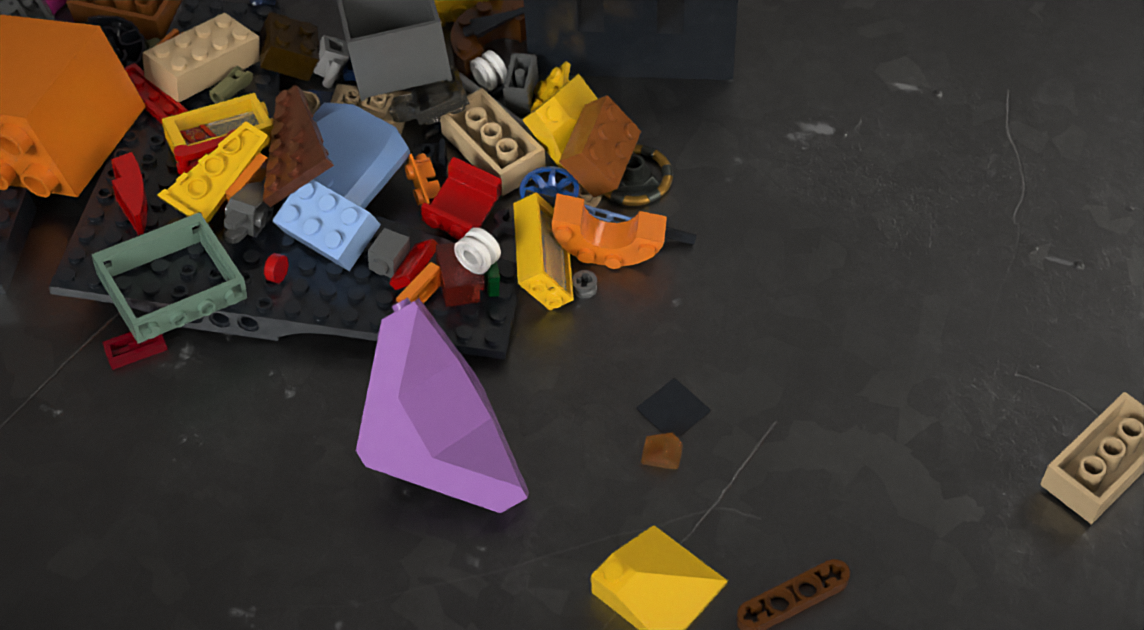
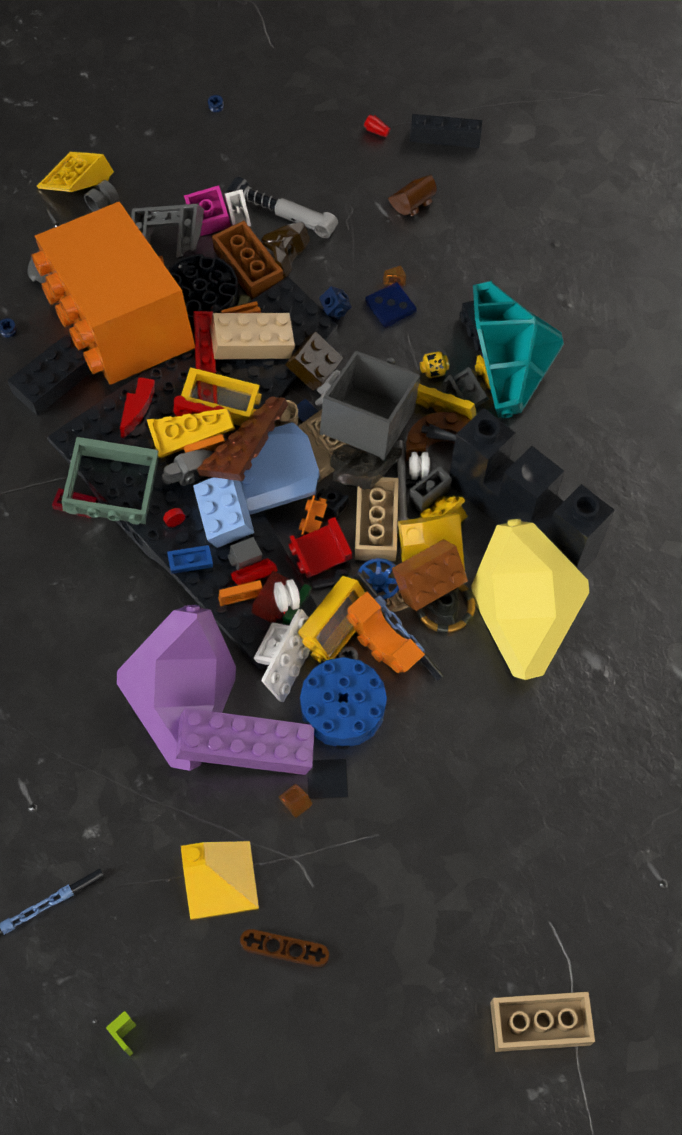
camera: 35 degrees right, 10 degrees up
olive bar [210,66,253,103] -> none
none -> blue plate [167,545,213,574]
none -> medium lavender brick [176,708,314,775]
none -> white bracket [254,609,318,702]
none -> blue brick [300,657,387,747]
none -> light yellow panel [471,519,589,680]

